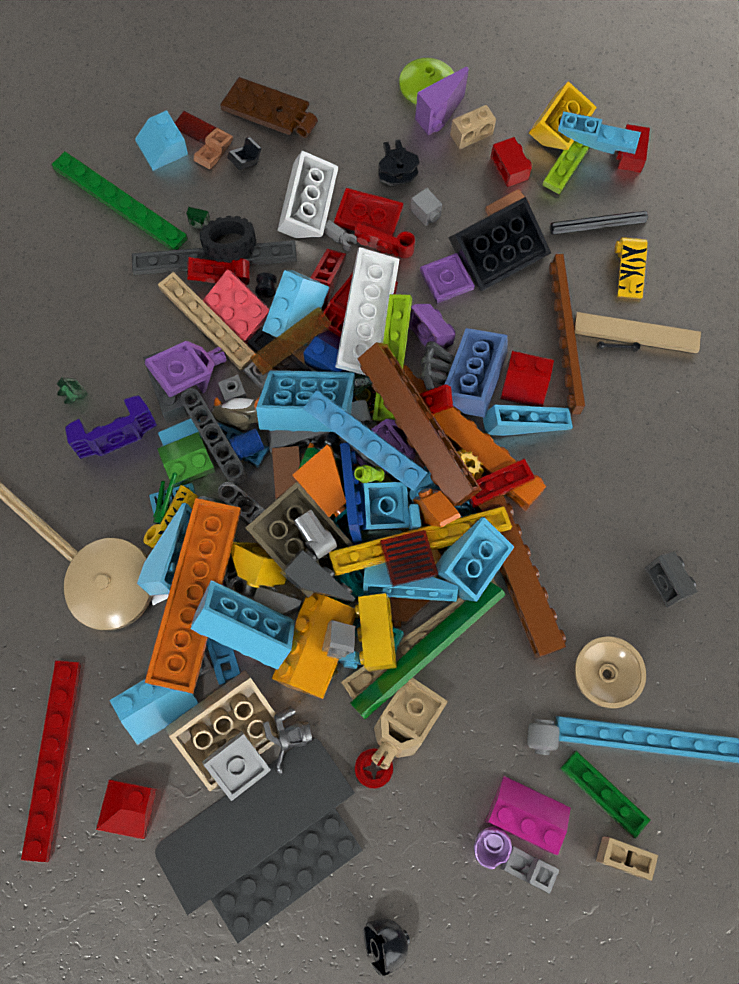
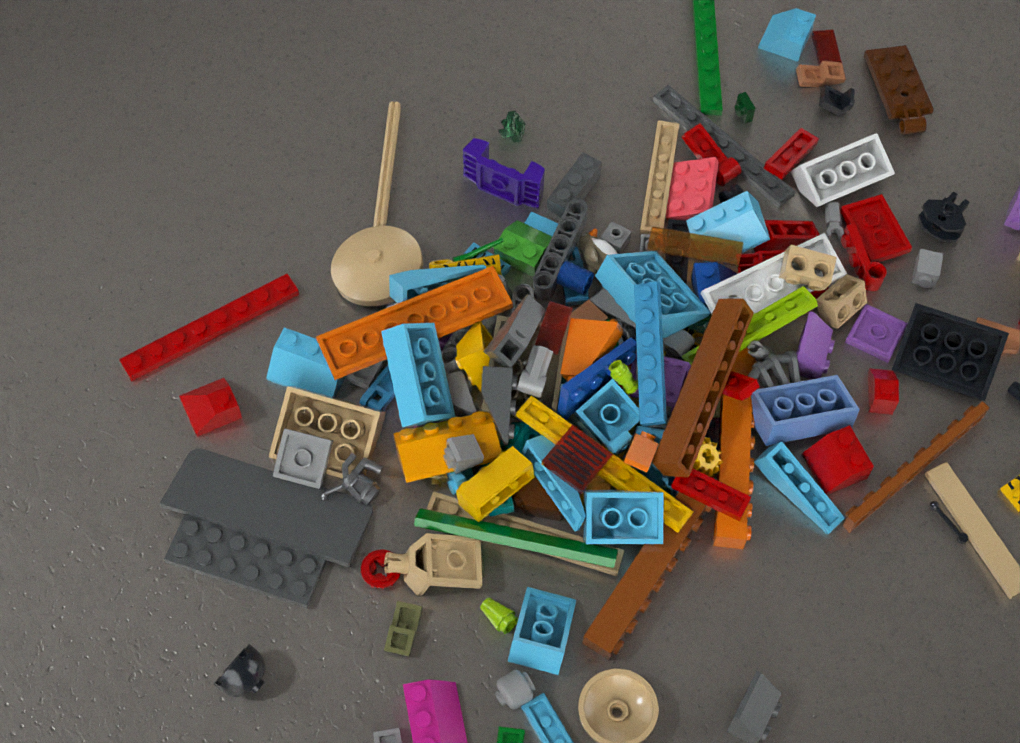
camera: 55 degrees right, 10 degrees down
medium lavender plate [145,341,226,397] -> none
black tyre [200,216,256,262] -> none
lavender hair [474,827,512,869] -> none
none -> olive slope [384,601,423,657]
none -> lime cone [480,597,518,634]
none -> dark grey slope [483,294,546,368]
none -> medium azure slope [507,587,576,675]
none -> clear red tile [535,301,573,356]
none -> light grey pin [747,341,782,370]
none -> red plate [763,128,819,180]
none -> tan brick [779,245,837,291]
none -> tan brick [816,274,867,329]
none -> red slope [868,368,899,415]

